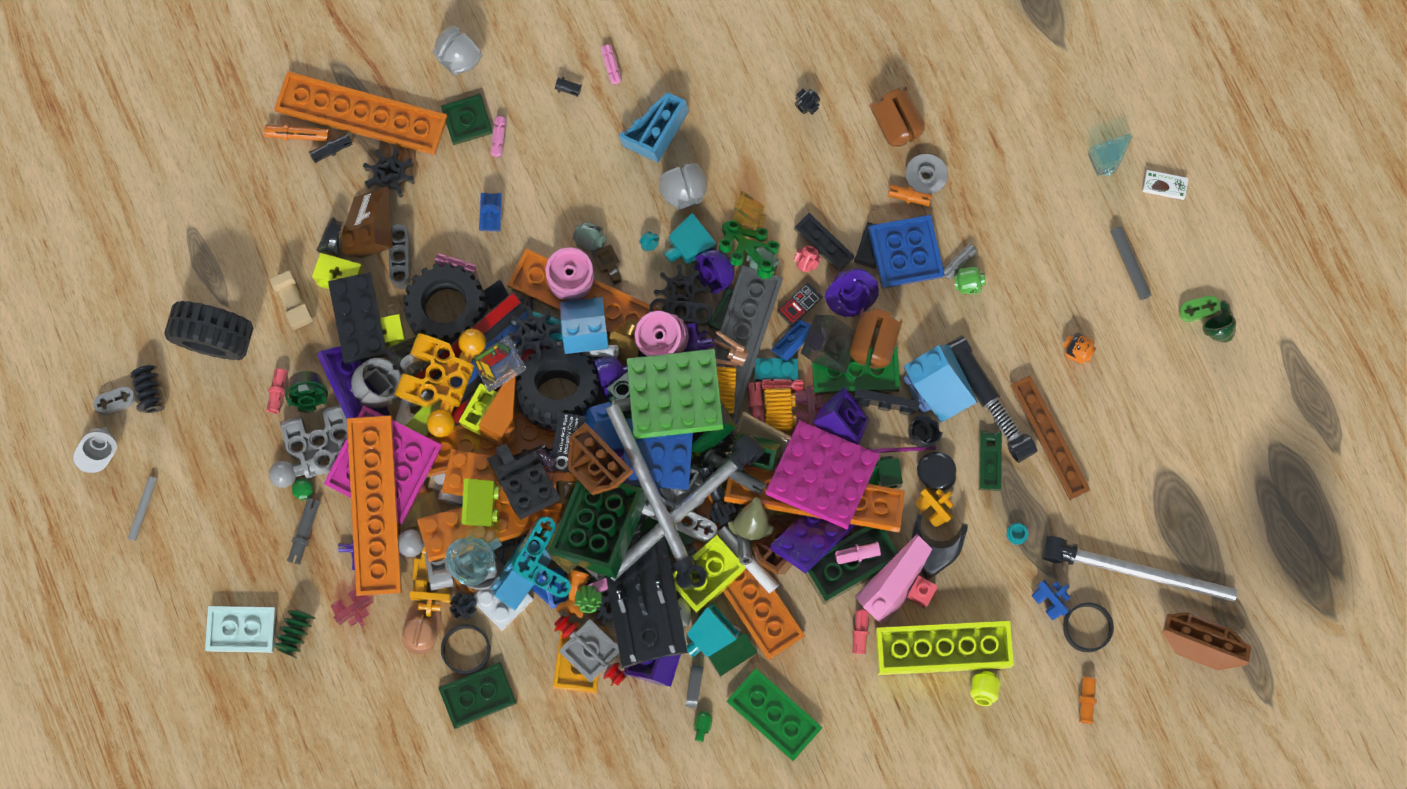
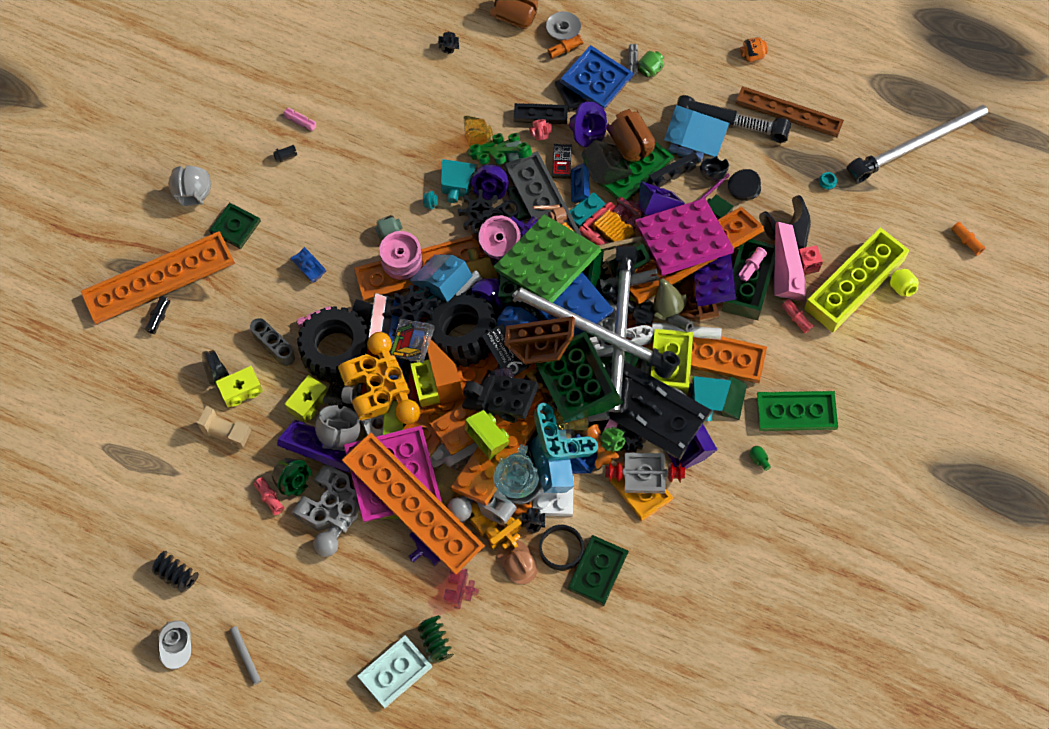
camera: 40 degrees left, 10 degrees down
light grey beam [94,386,136,415] -> none
black tyre [164,301,254,360] -> none
orange pin [264,124,330,141] -> none
dark grey pin [287,498,321,565] -> none
green tile [292,479,314,501] -> none
black plate [328,272,388,365] -> none
reddish brown slope [342,186,392,258] -> none
black gear [363,148,415,198] -> none
bright pink axle [490,116,506,157] -> none
dark brown plate [592,244,622,285] -> none
dark azure wedge [618,92,689,163] -> none
light grey piece [659,163,708,210] -> none
dark grey beam [686,665,704,709] -> none
light orange hips [915,488,954,527] -> none
dark green plate [978,430,1002,491] -> none
blue hips [1031,580,1071,620] -> none
black tyre [1063,602,1114,653] -> none
dark orange wedge [1162,612,1251,671] -> none

